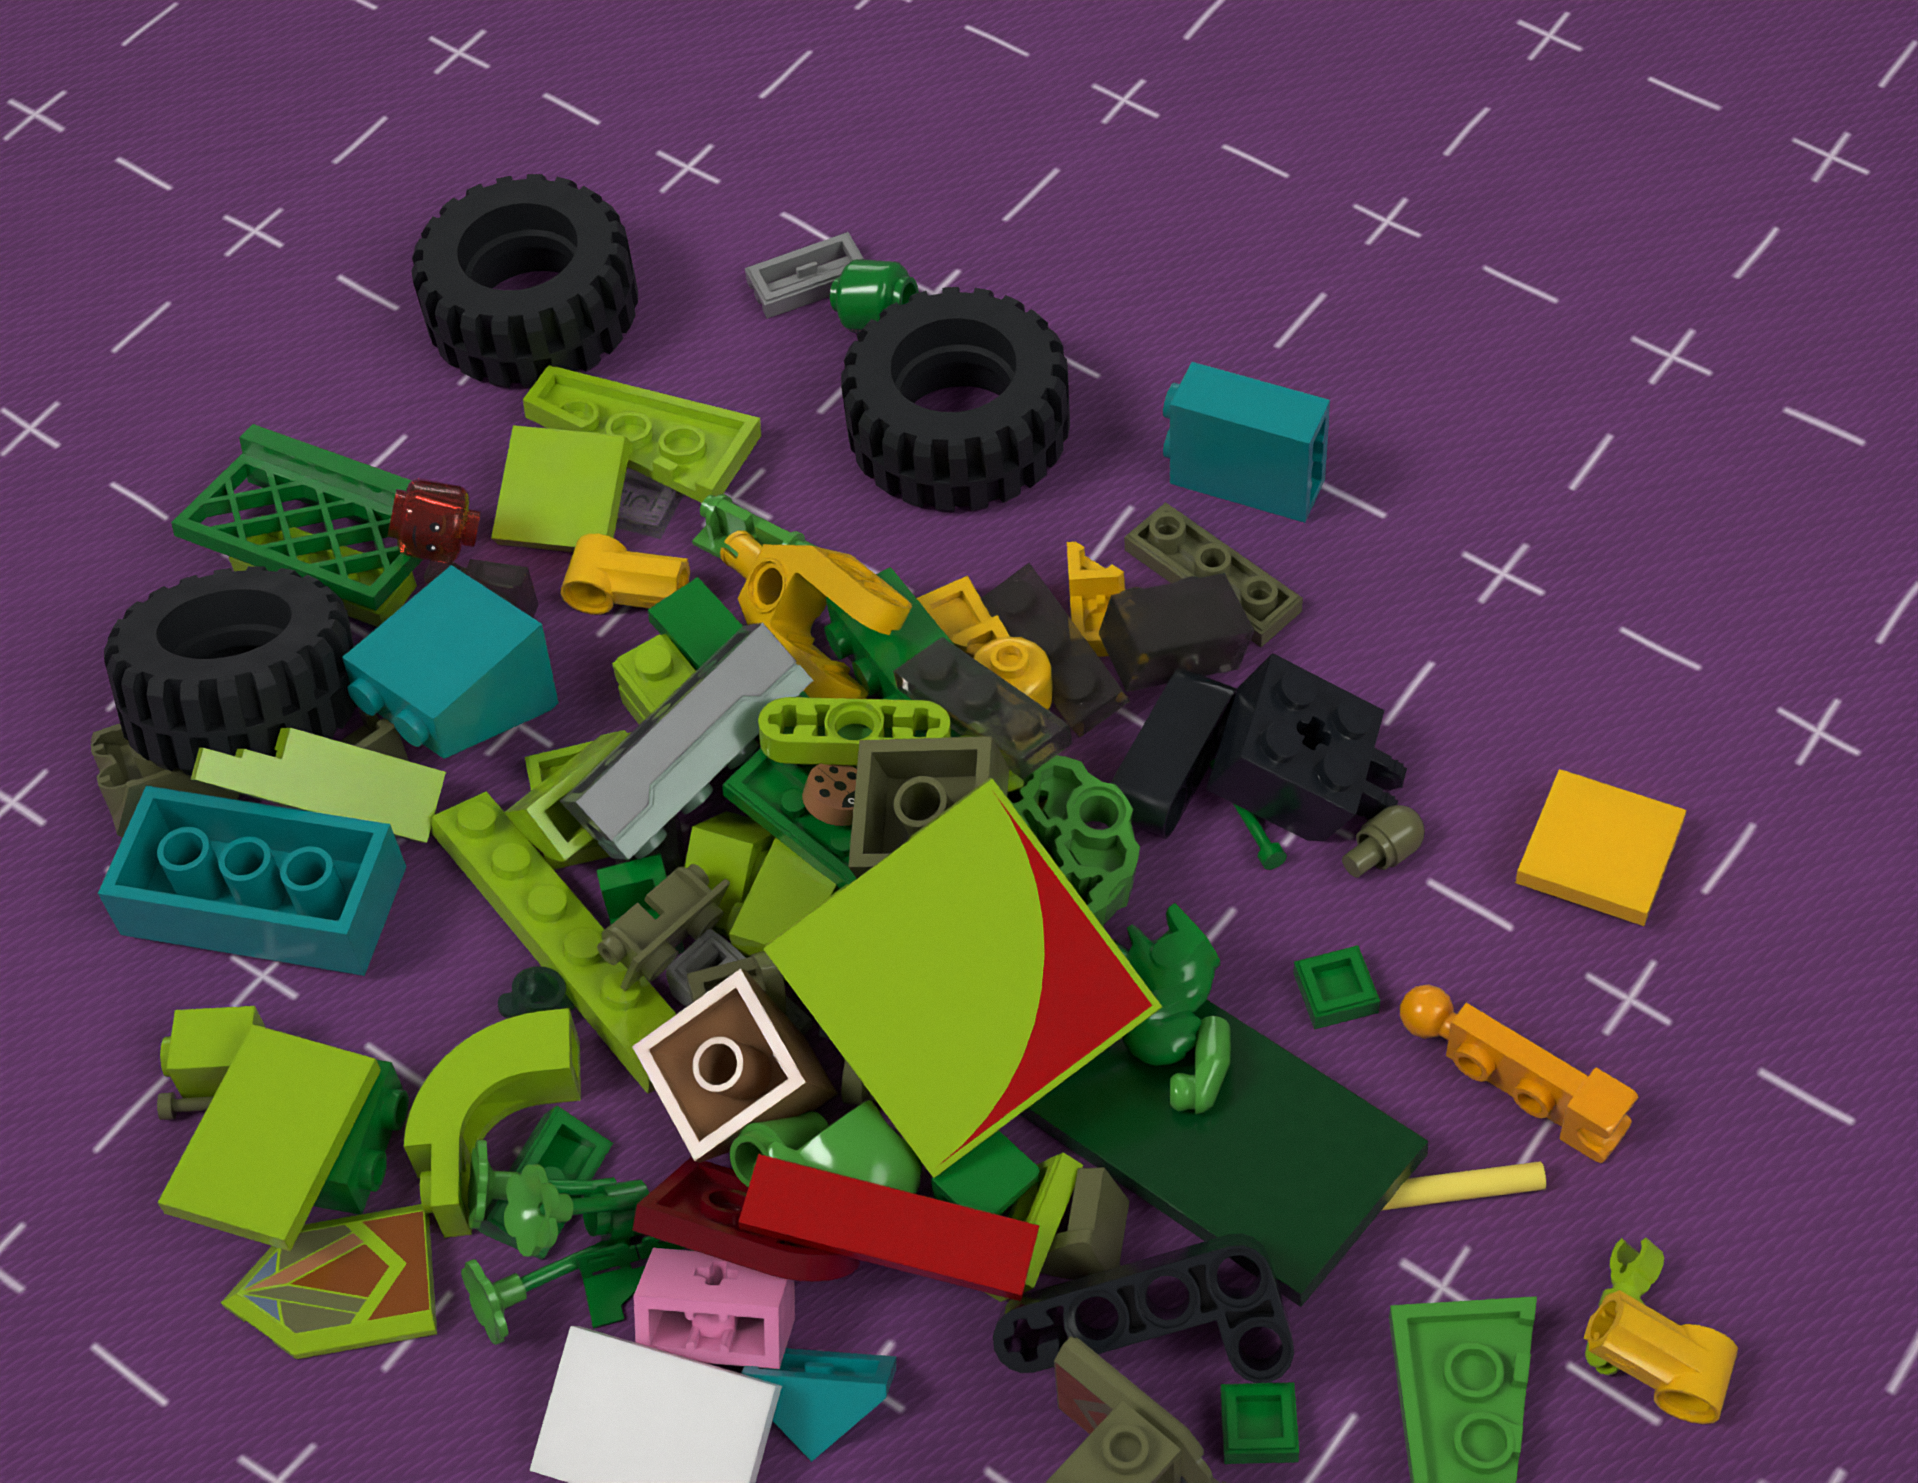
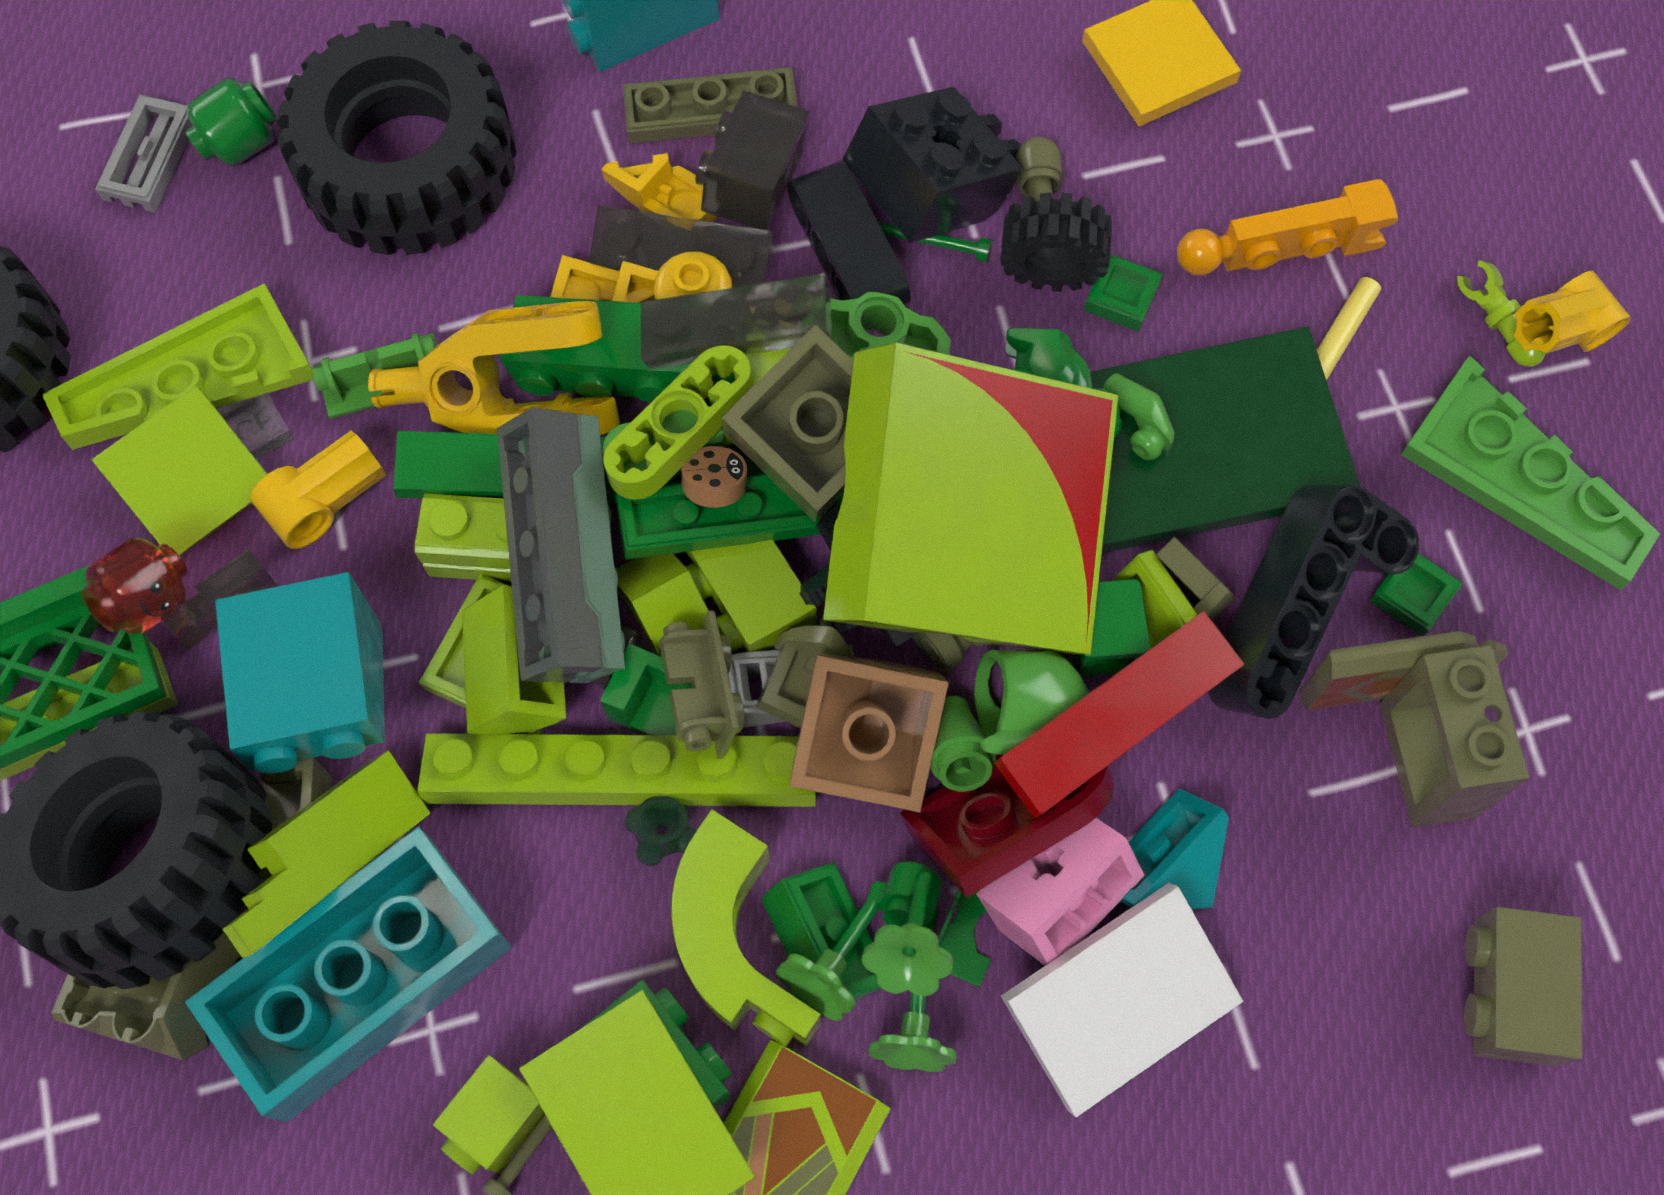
camera: 55 degrees left, 15 degrees up
none -> black tyre [1000,192,1112,292]

